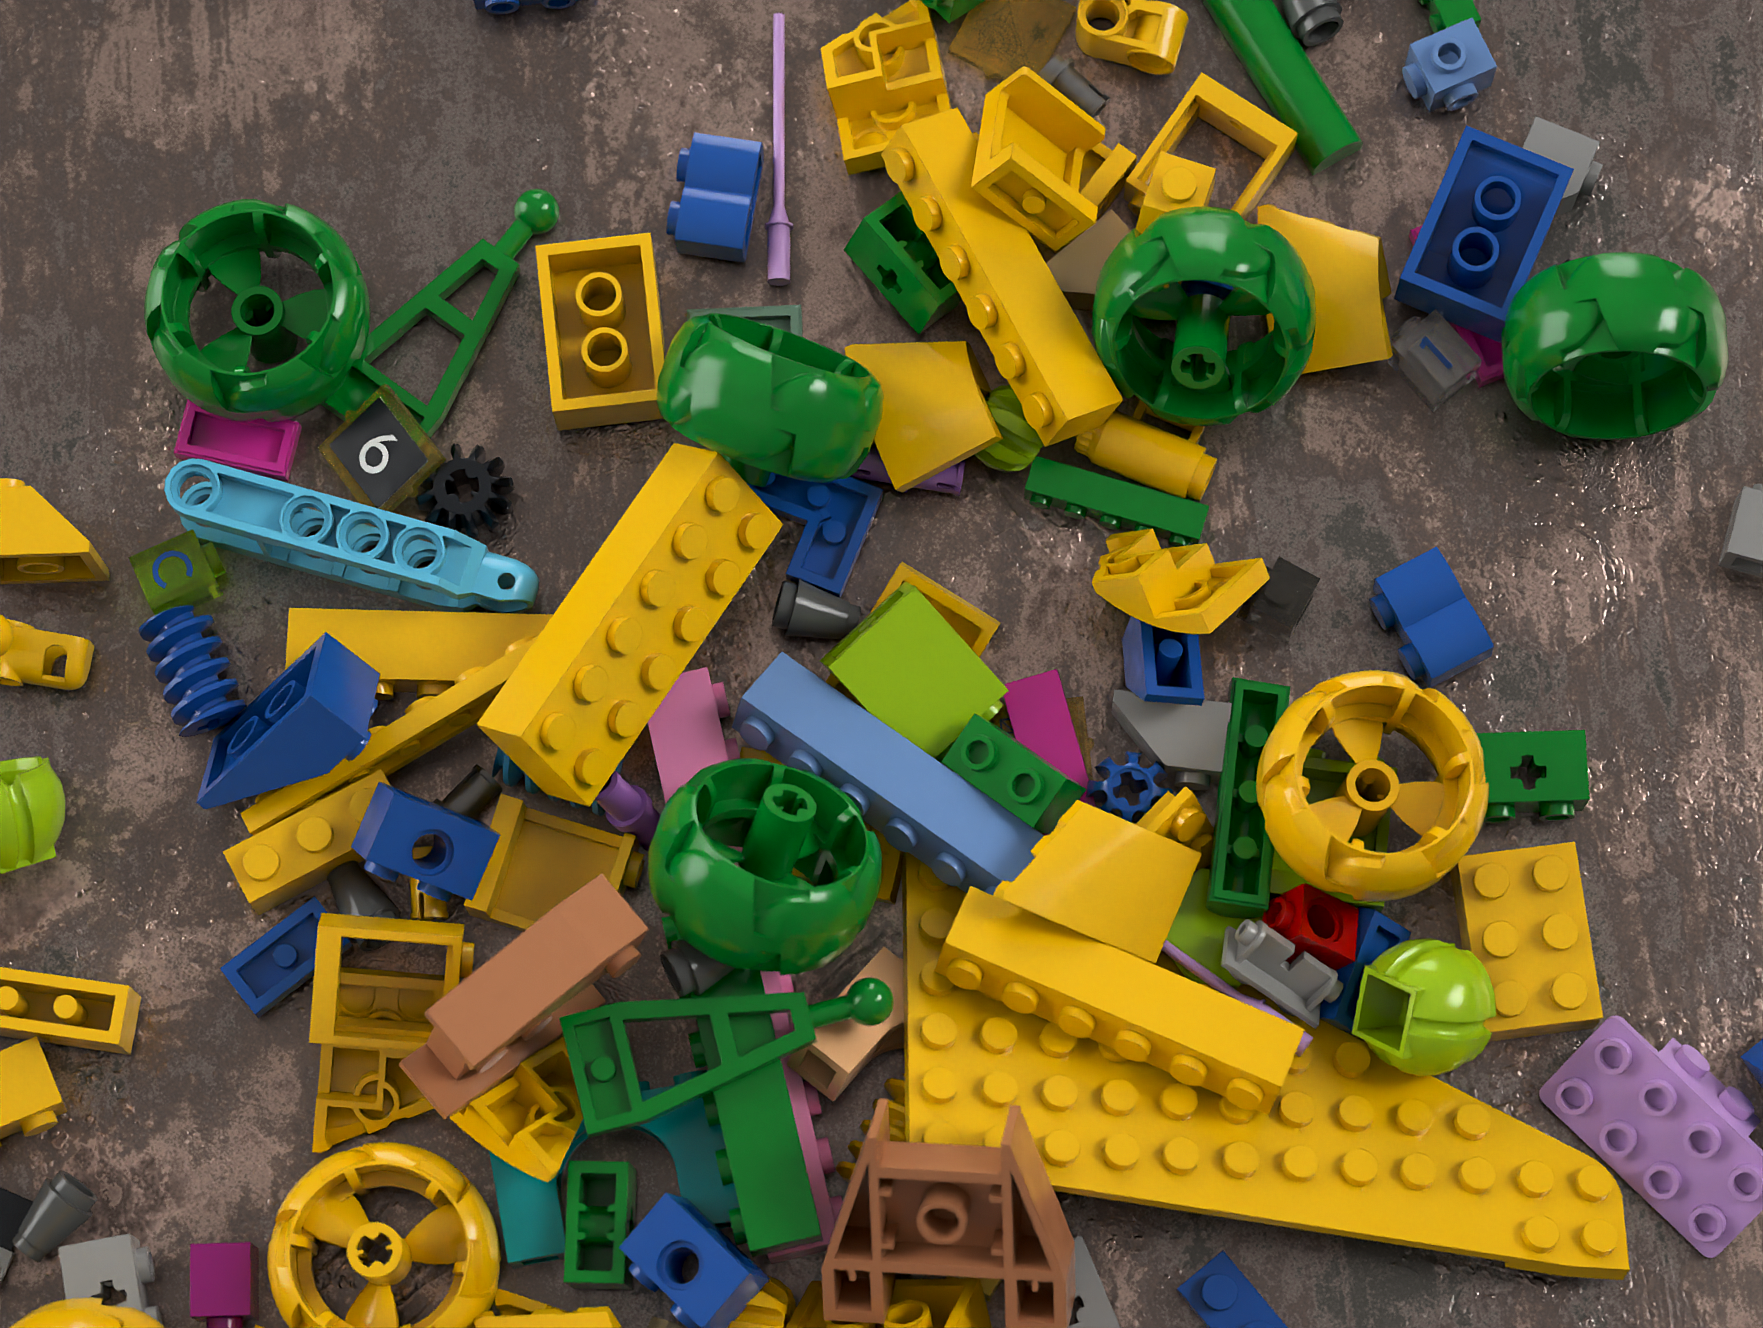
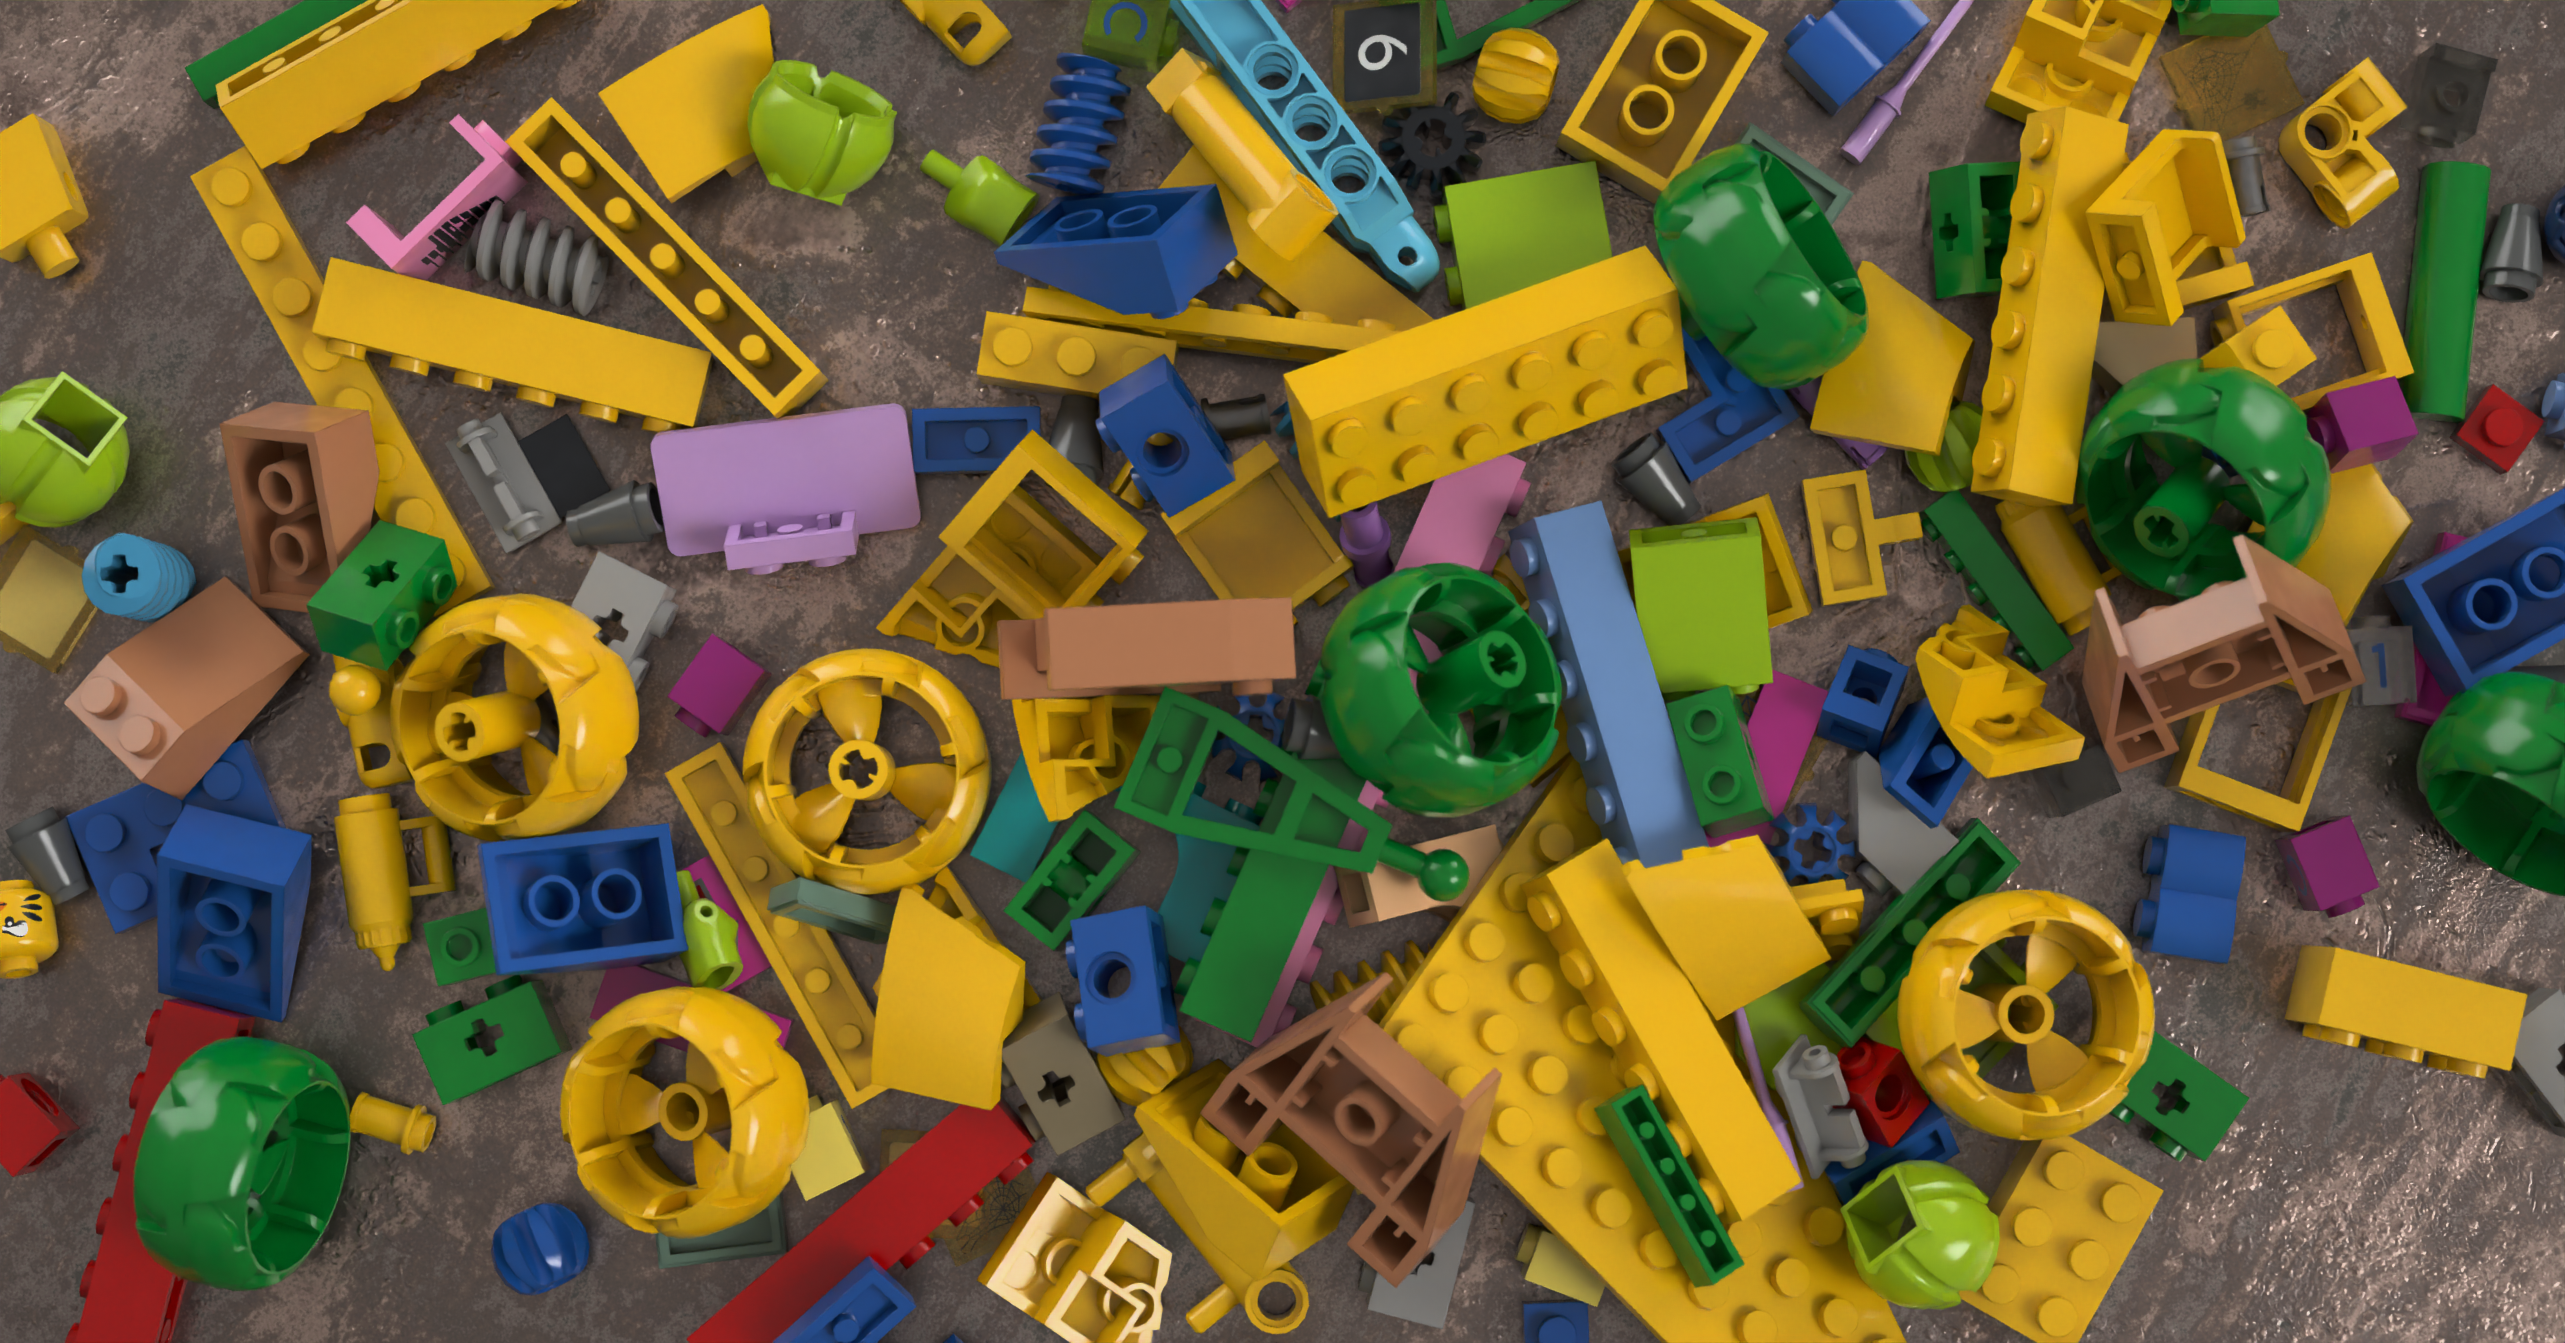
camera: 30 degrees right, 10 degrees up
none -> lavender bracket [650,403,921,575]
none -> lime piece [920,149,1040,247]
none -> yellow piece [1146,48,1339,262]
none -> blue piece [1210,692,1285,783]
none -> lime panel [1433,160,1613,310]
none -> yellow piece [1472,28,1560,124]
none -> light yellow brick [1515,1223,1605,1307]
none -> green piece [1594,1084,1744,1288]
none -> yellow plate [1801,469,1923,607]
none -> blue brick [1816,645,1909,758]
none -> nougat wedge [2082,535,2367,773]
none -> yellow window [2164,678,2352,832]
none -> magenta brick [2274,815,2380,918]
none -> yellow brick [2285,945,2528,1079]
none -> magenta brick [2305,376,2419,474]
none -> red plate [2449,384,2545,475]

